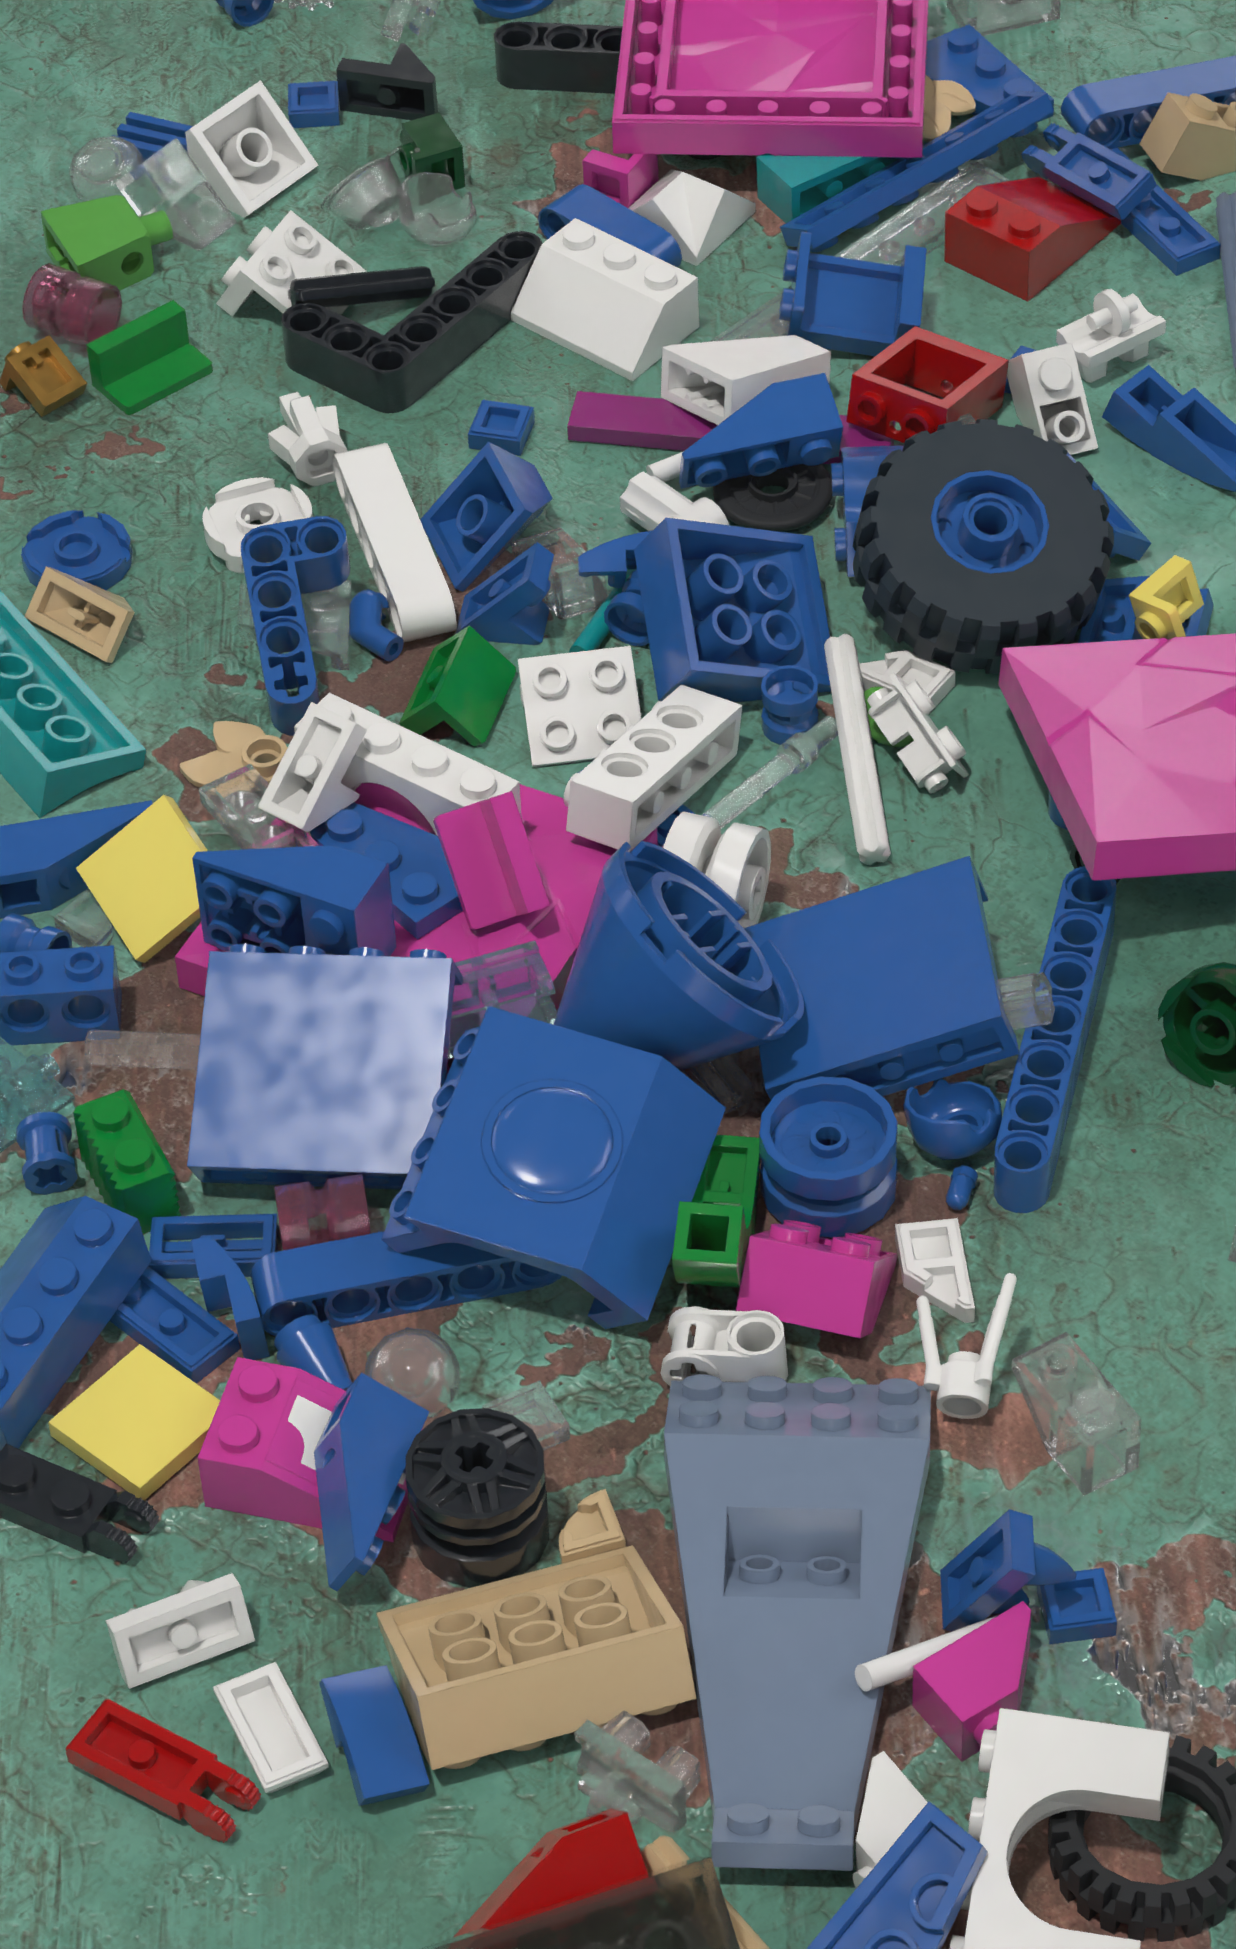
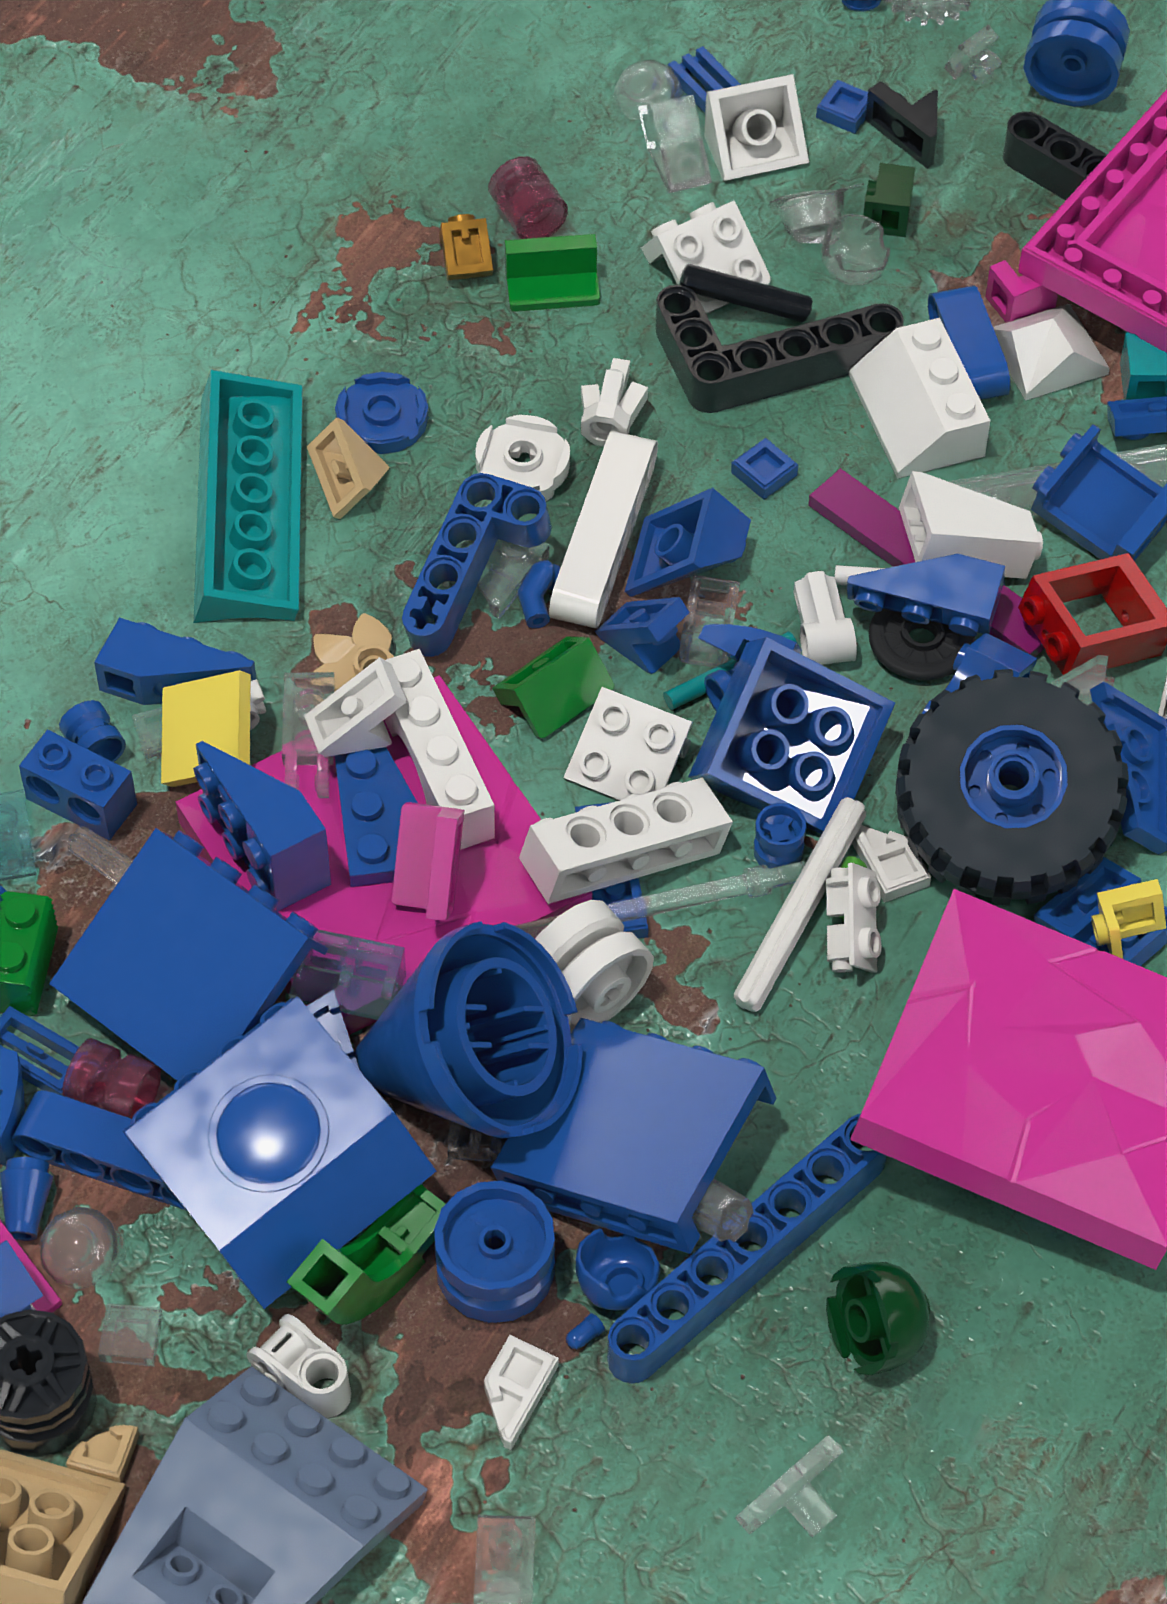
camera: 30 degrees right, 10 degrees up
bright green torso [41,195,173,307] -> none
dark pink slope [736,1220,898,1338] -> none
white plant [916,1273,1017,1419] -> none

